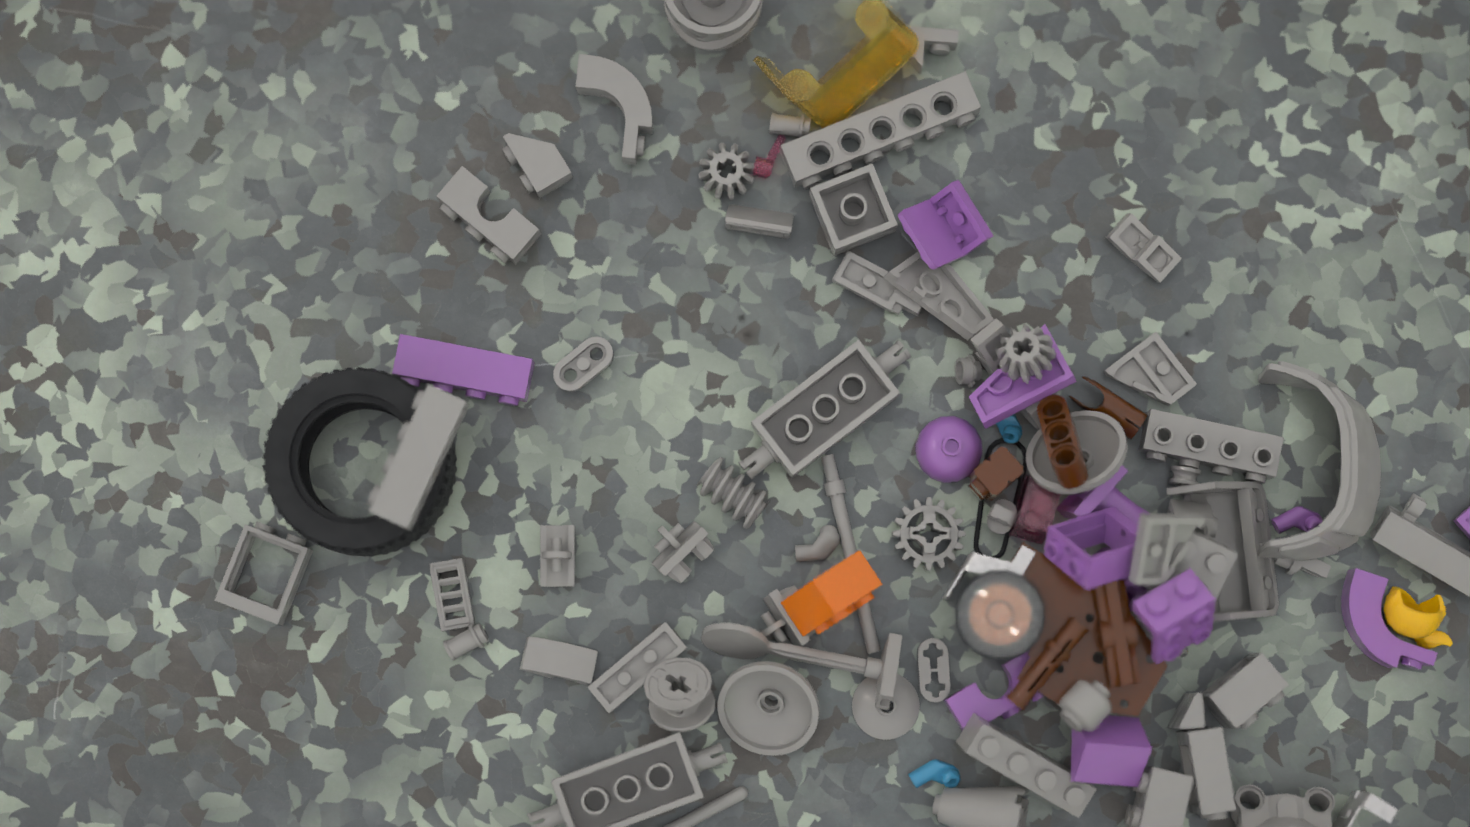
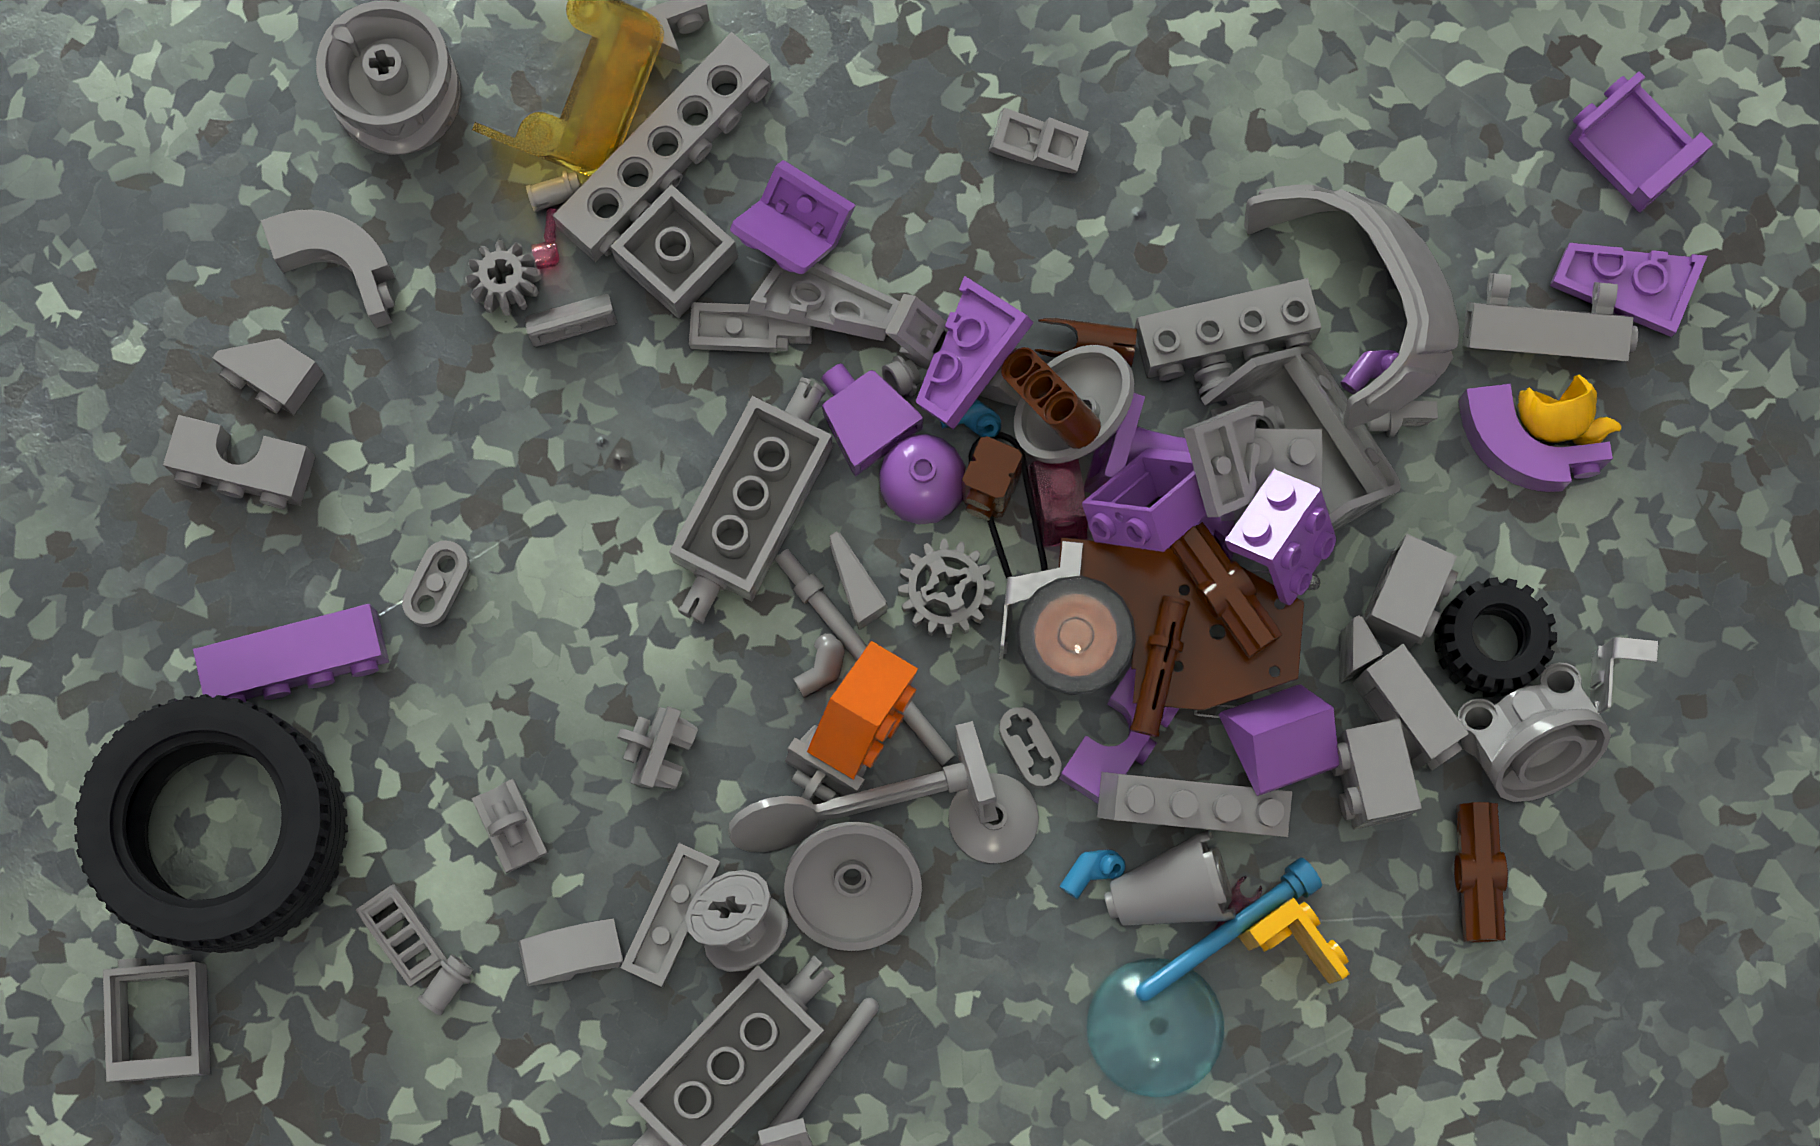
camera: 25 degrees left, 5 degrees down
light grey brick [368,384,469,531] -> none
light grey piece [696,457,770,529] -> none
light grey piece [987,499,1018,535] -> none
light grey gear [996,323,1056,384] -> none
light grey head [1060,680,1112,733] -> none
light grey wing [1103,332,1197,406] -> none
none -> medium lavender torso [821,363,923,477]
none -> light grey slope [829,531,888,630]
none -> black tyre [1434,577,1557,697]

